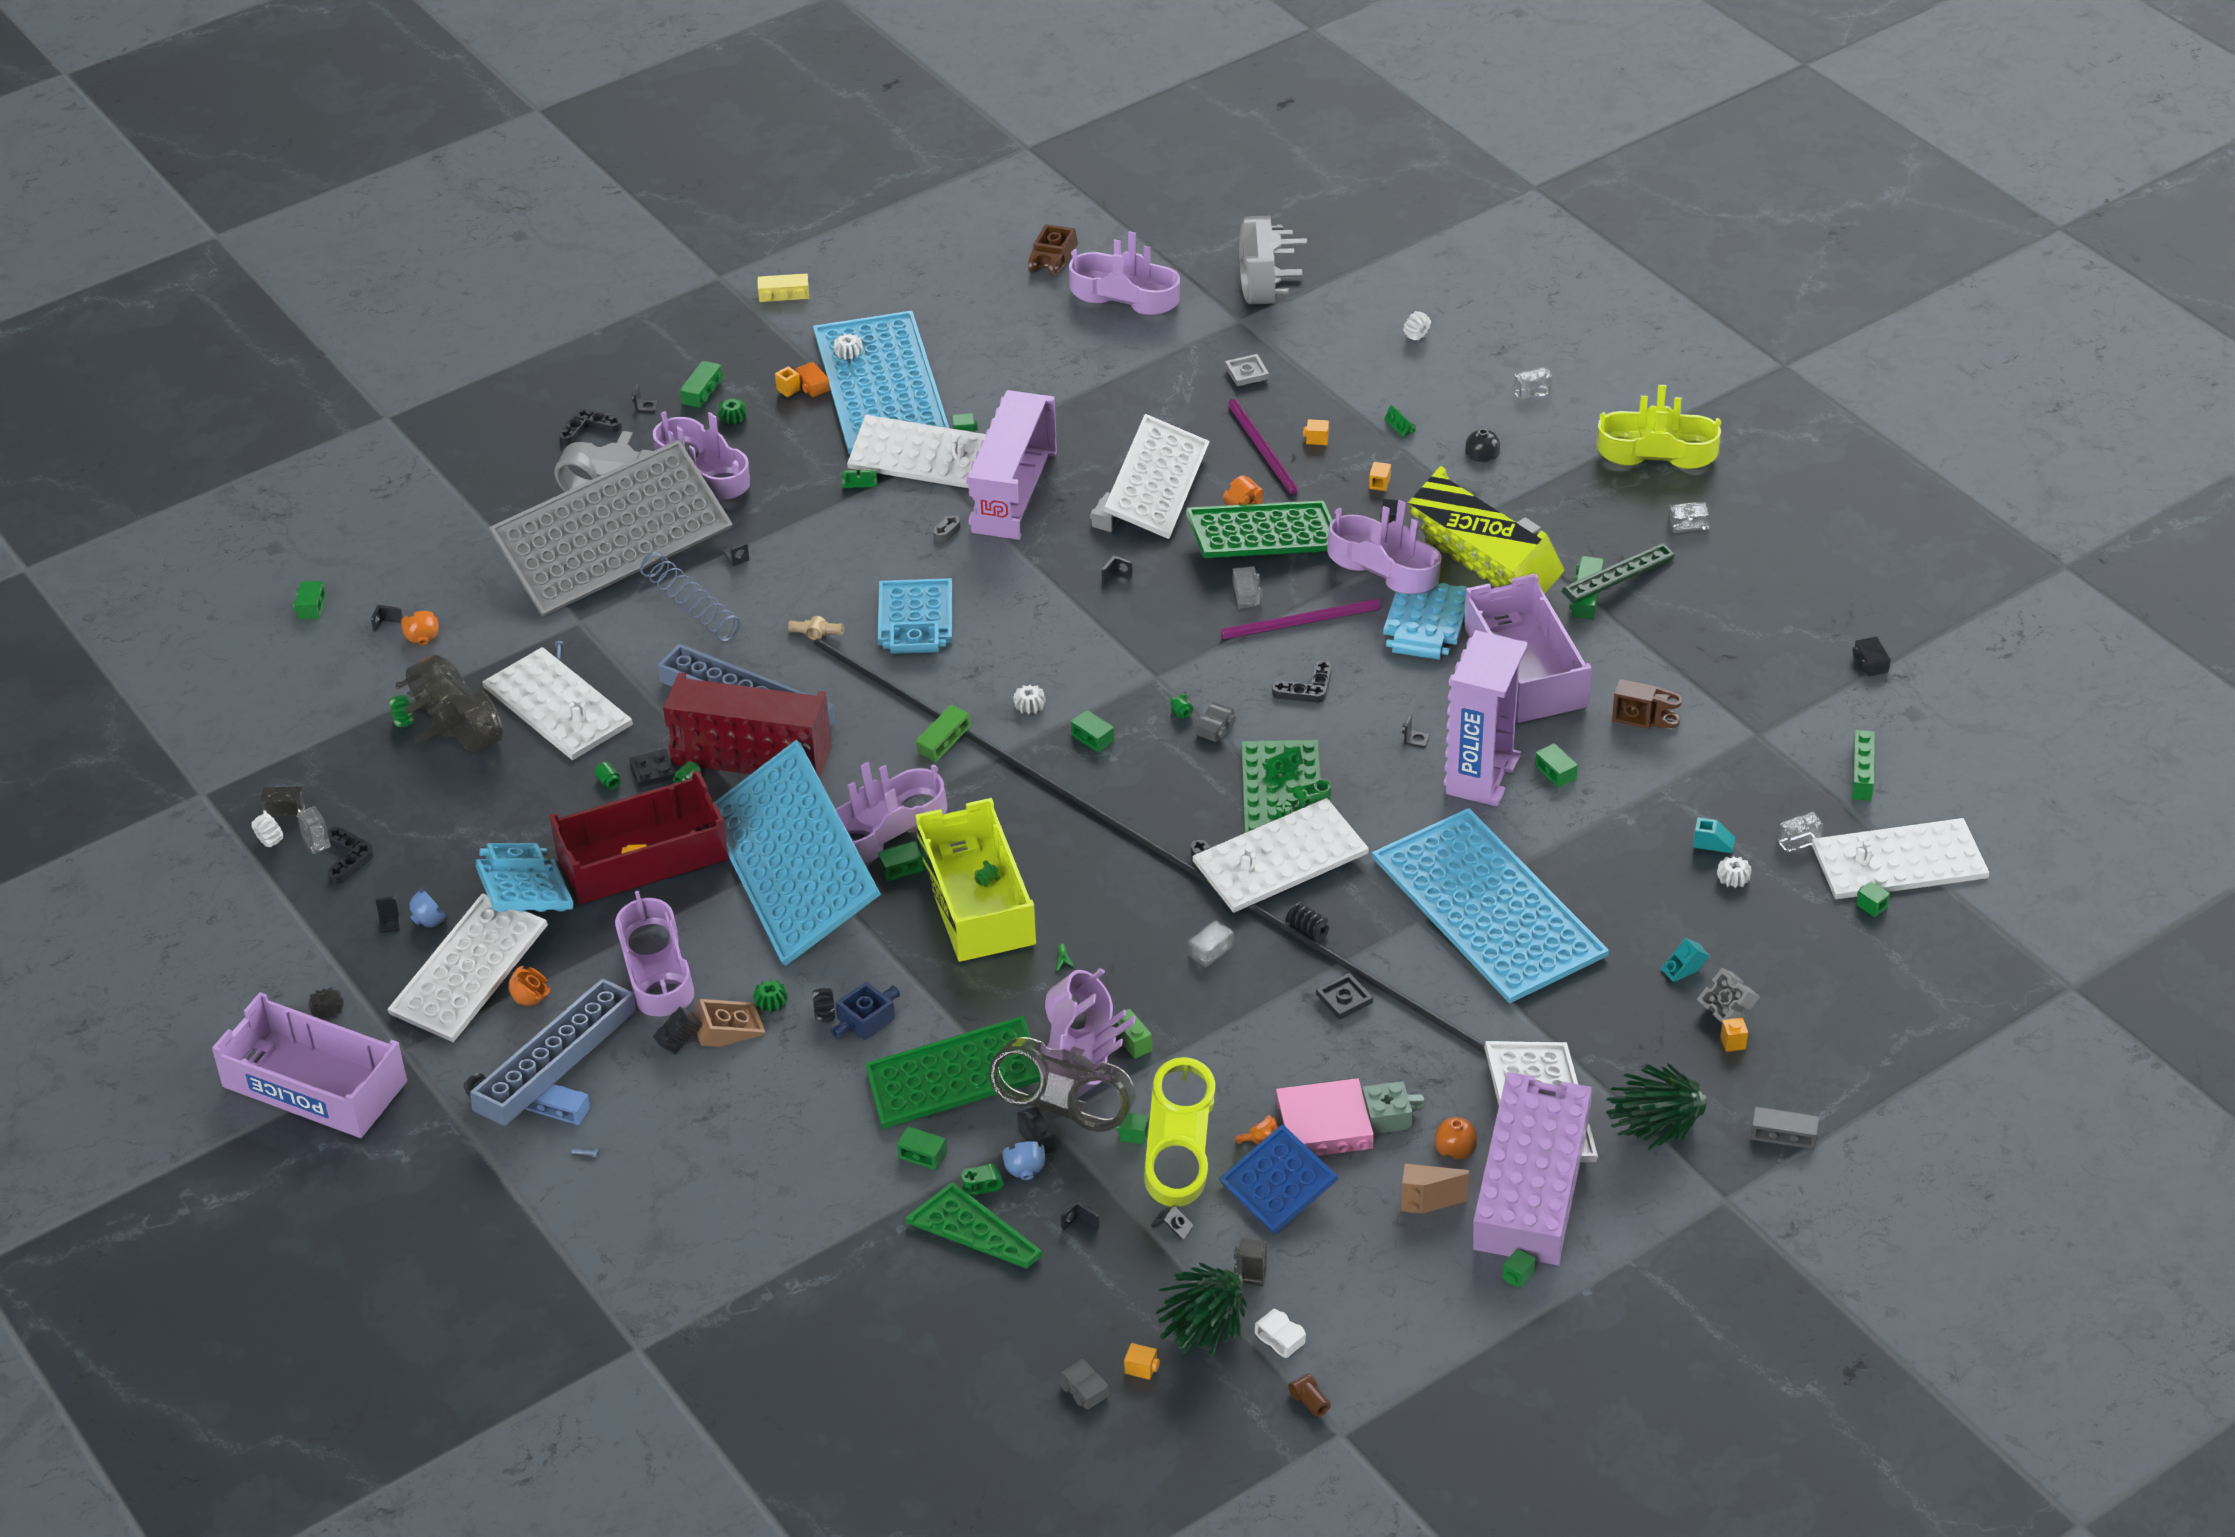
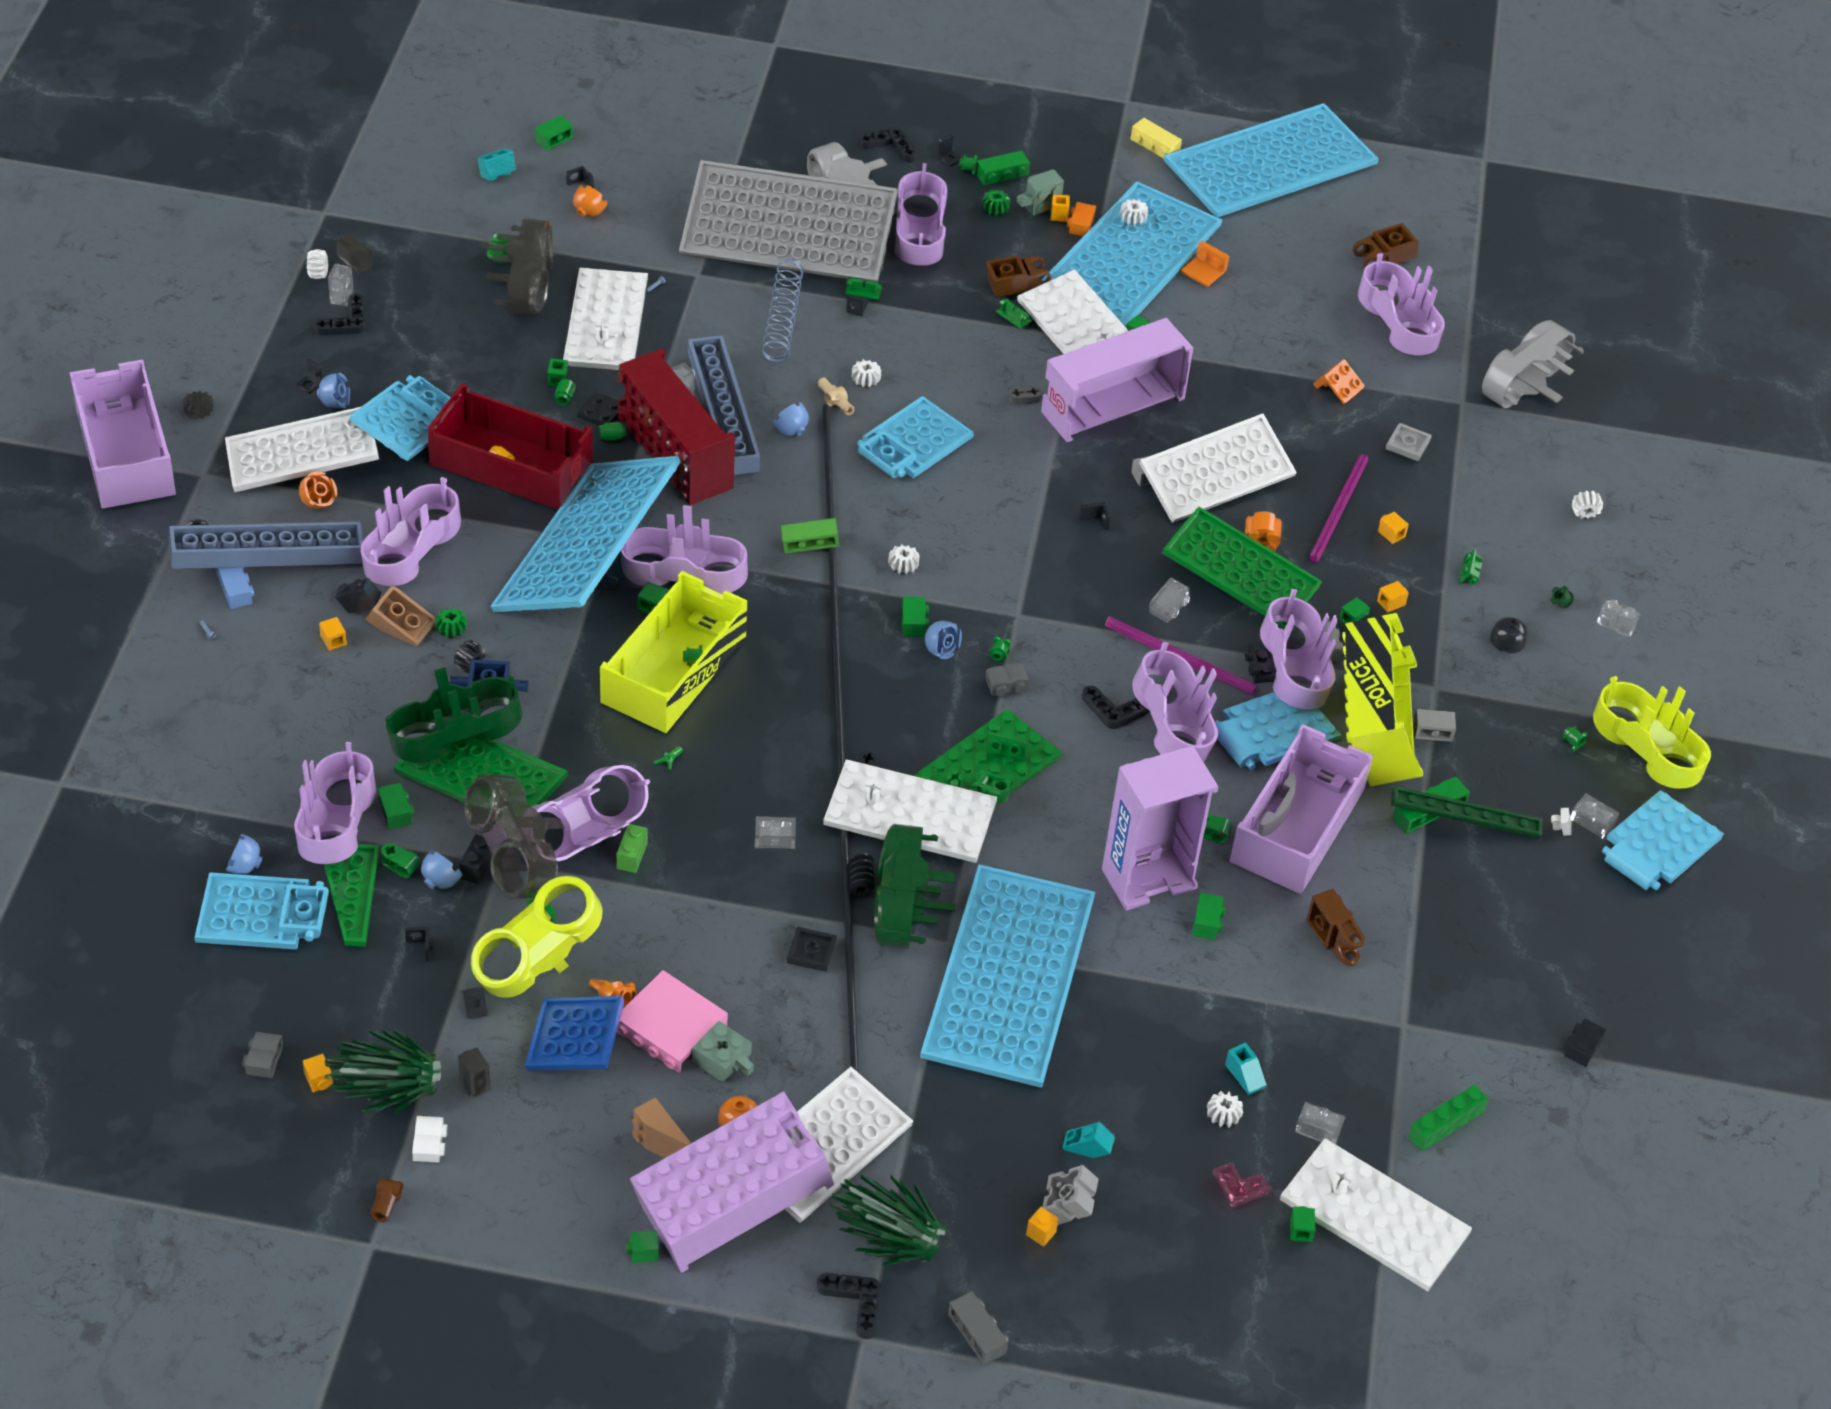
camera: 40 degrees right, 5 degrees up
none -> medium azure plate [195,872,329,949]
none -> medium blue cylinder [226,834,263,875]
none -> lavender piece [294,742,377,864]
none -> light orange brick [319,617,347,651]
none -> dark green piece [385,667,523,763]
none -> teal brick [478,148,516,181]
none -> green brick [547,358,568,387]
none -> medium blue cylinder [773,402,809,436]
none -> black beam [816,1273,881,1339]
none -> green hinge [845,278,882,300]
none -> white gear [852,359,881,388]
none -> dark green piece [874,823,956,949]
none -> medium blue cylinder [925,621,962,659]
none -> green brick [959,155,977,175]
none -> reddish brown brick [986,255,1051,297]
none -> sand green hinge [1017,169,1064,216]
none -> lavender piece [1132,642,1218,762]
none -> medium azure plate [1164,103,1378,218]
none -> orange bracket [1181,241,1229,287]
none -> clear pink brick [1213,1162,1271,1208]
none -> black bracket [1245,643,1276,683]
none -> orange bracket [1313,359,1365,404]
none -> green brick [1339,597,1370,624]
none -> dark green brick [1550,586,1574,608]
none -> white tile [1551,808,1571,836]
none -> green brick [1563,726,1588,751]
none -> medium azure plate [1602,790,1724,890]

